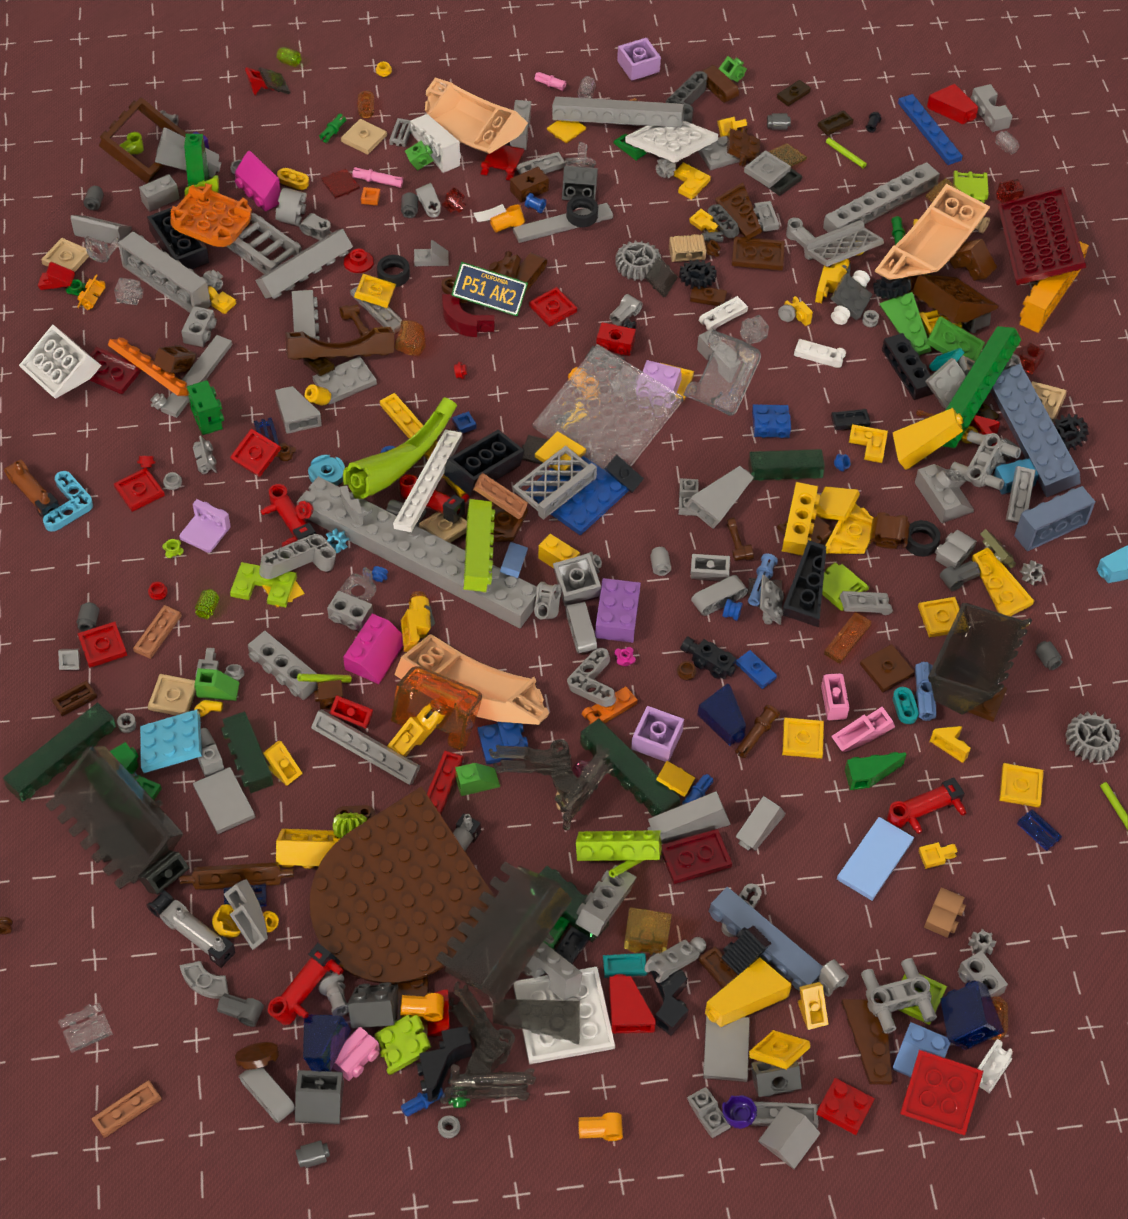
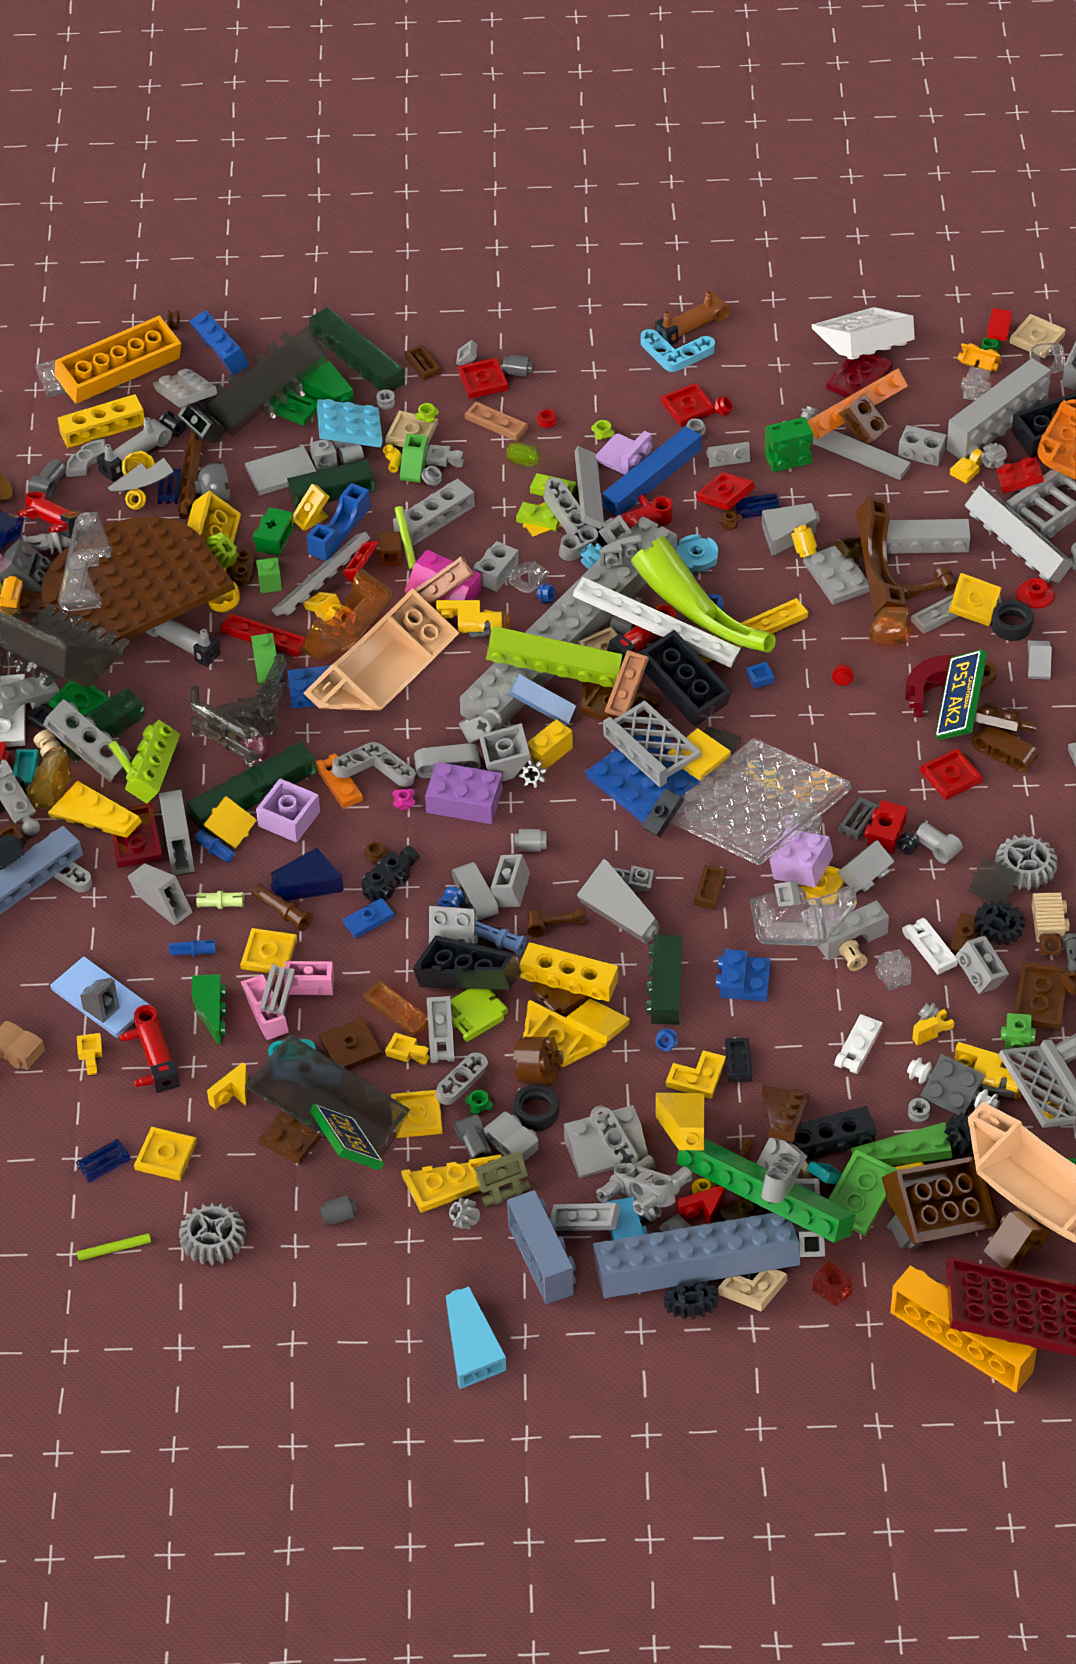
camera: 100 degrees right, 5 degrees down
none -> tan wheel [33,729,63,760]
none -> yellow wing [48,781,142,838]
none -> light orange brick [54,315,181,404]
none -> yellow brick [57,394,144,448]
none -> clear windscreen [58,512,112,611]
none -> dark grey slope [80,978,120,1023]
none -> light grey plate [153,369,217,408]
none -> blue axle [169,939,215,957]
none -> blue arch [189,310,250,376]
none -> dark grey cylinder [195,462,230,503]
none -> yellowish green pin [196,891,244,909]
none -> green brick [253,507,294,556]
none -> bright green slope [256,557,282,593]
none -> light grey tile [260,964,295,1015]
none -> blue arch [306,483,371,561]
none -> tile [310,1104,384,1171]
none -> yellow plate [385,1033,430,1065]
none -> nougat tile [414,557,474,605]
none -> lime plate [415,403,439,423]
none -> light grey beam [435,1052,488,1105]
none -> green plate [465,1090,493,1115]
none -> light grey tile [574,446,604,529]
none -> light grey brick [598,515,632,544]
none -> blue brick [602,426,702,516]
none -> reddish brown plate [694,865,727,909]
none -> reddish brown wing [761,1085,810,1142]
none -> light grey beam [761,1153,801,1203]
none -> light grey plate [774,880,801,907]
none -> light grey brick [837,840,894,893]
none -> light grey brick [955,936,1009,994]
none -> red plate [996,457,1044,494]
none -> bright green brick [1001,1013,1035,1049]

